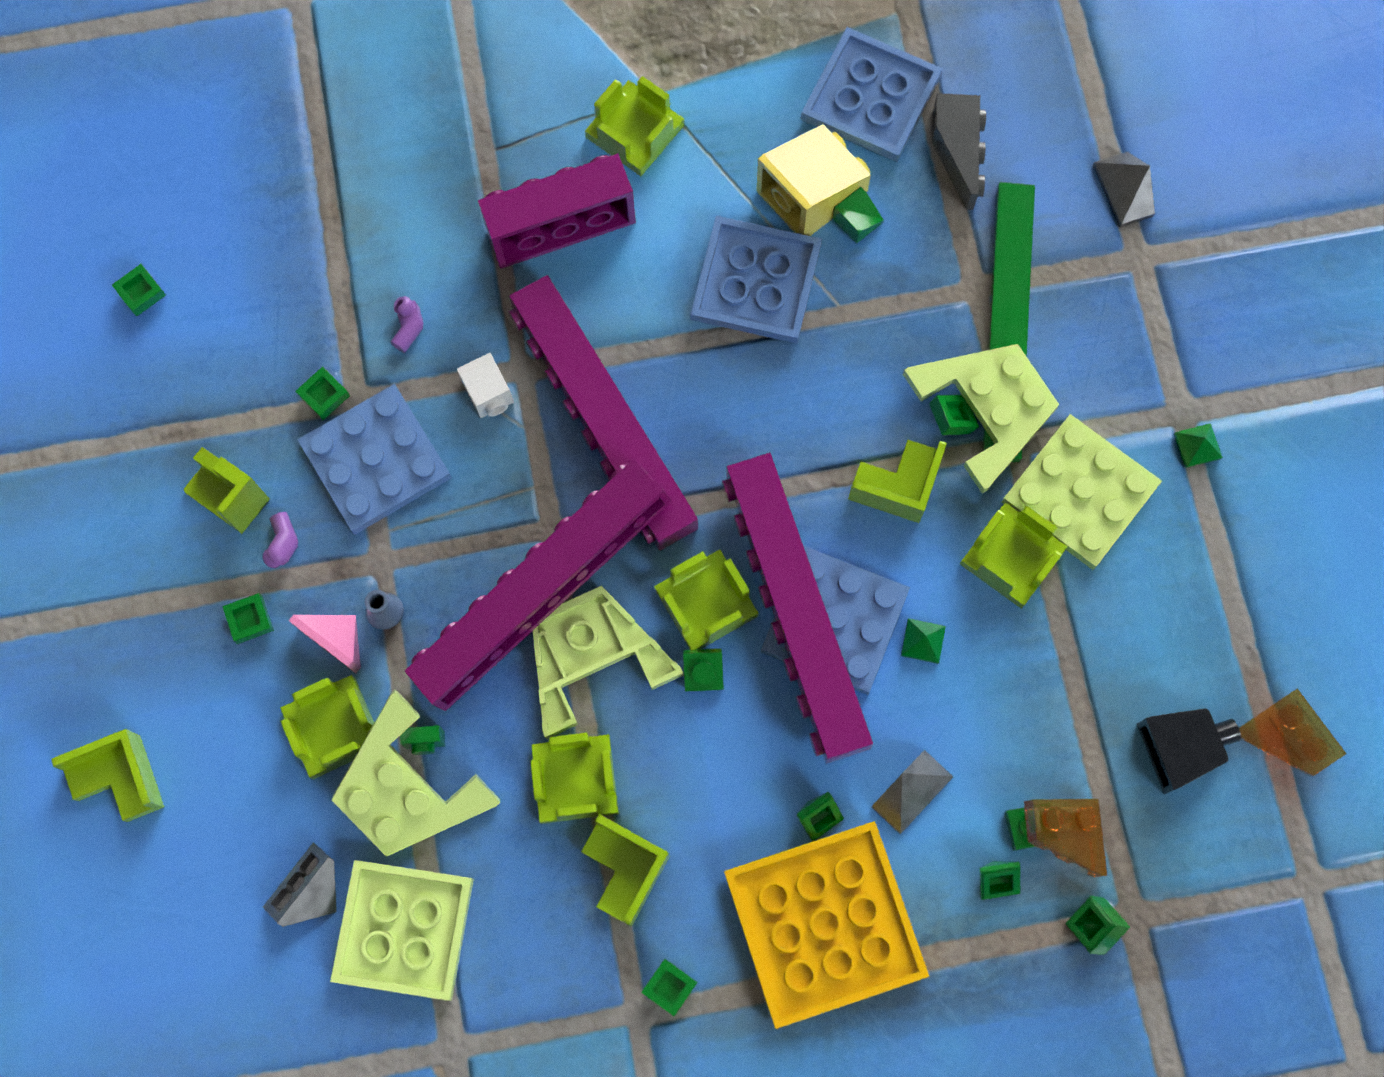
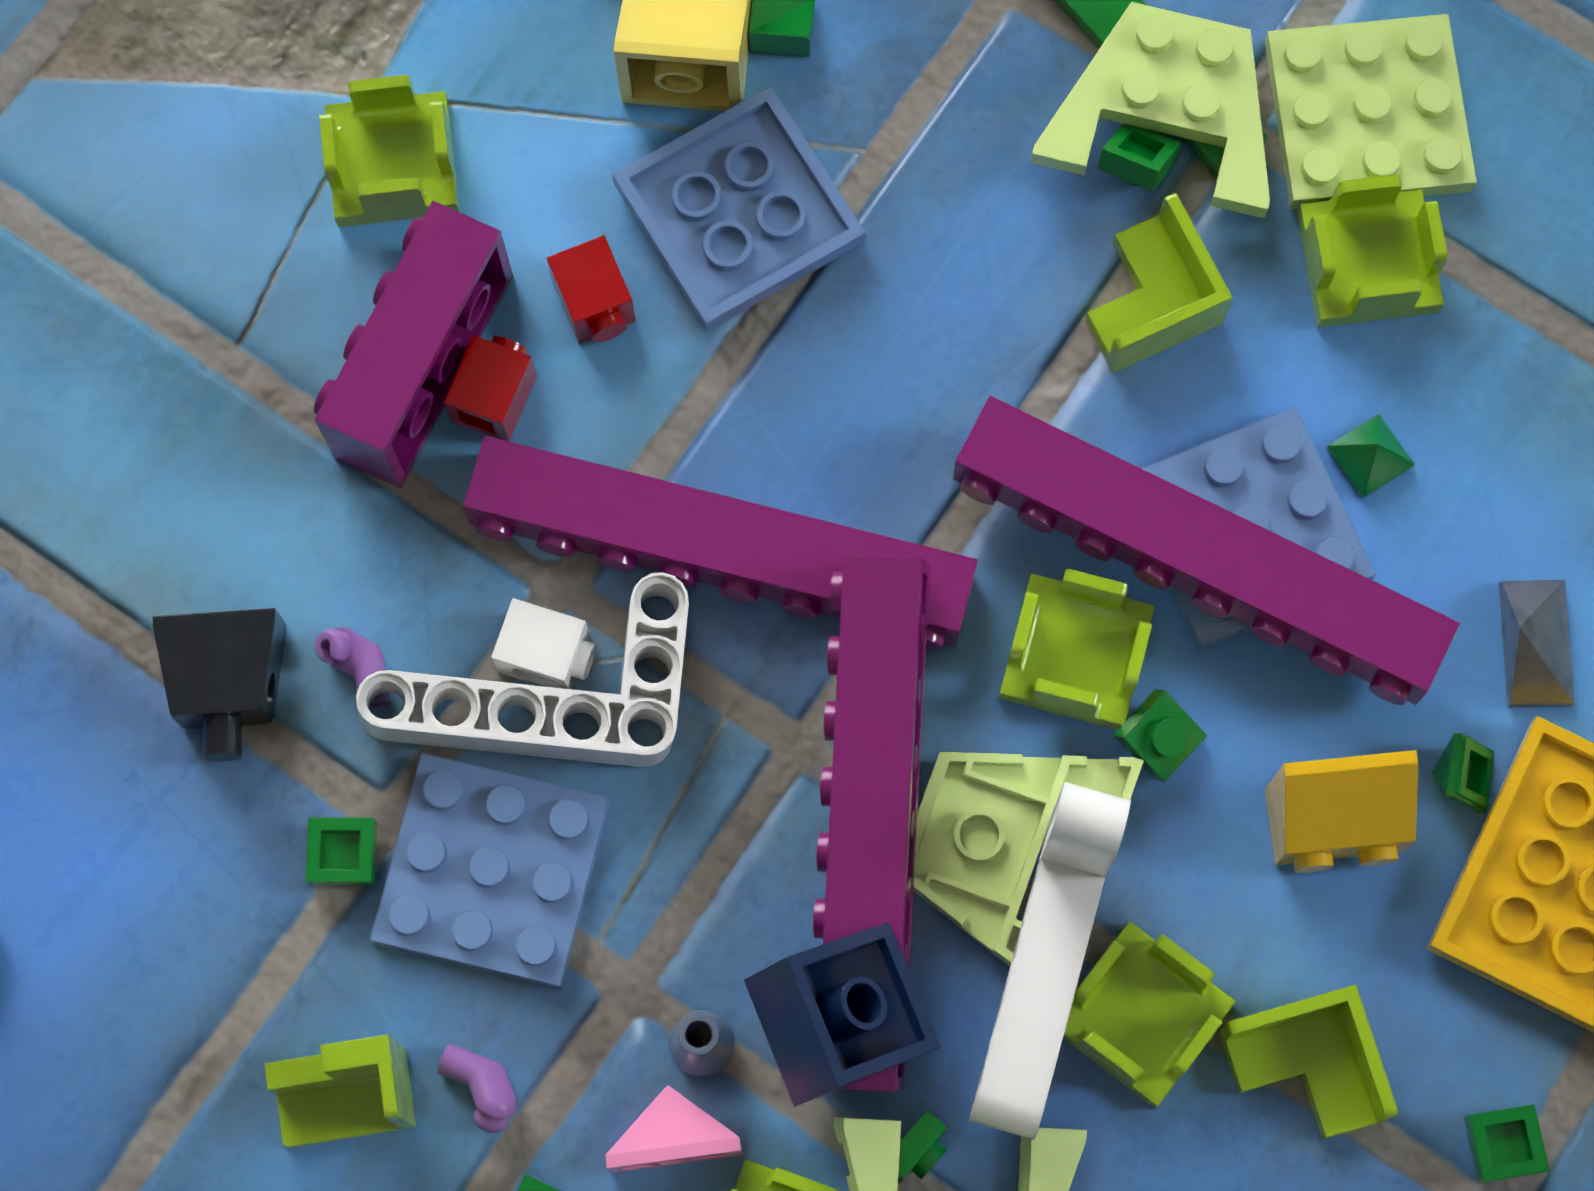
camera: 45 degrees left, 0 degrees up
none -> black torso [152,608,286,762]
none -> white beam [356,572,689,767]
none -> red brick [444,335,537,441]
none -> red brick [546,235,636,344]
none -> dark blue slope [744,922,941,1107]
none -> white beam [969,782,1131,1140]
none -> yellow slope [1265,750,1418,873]

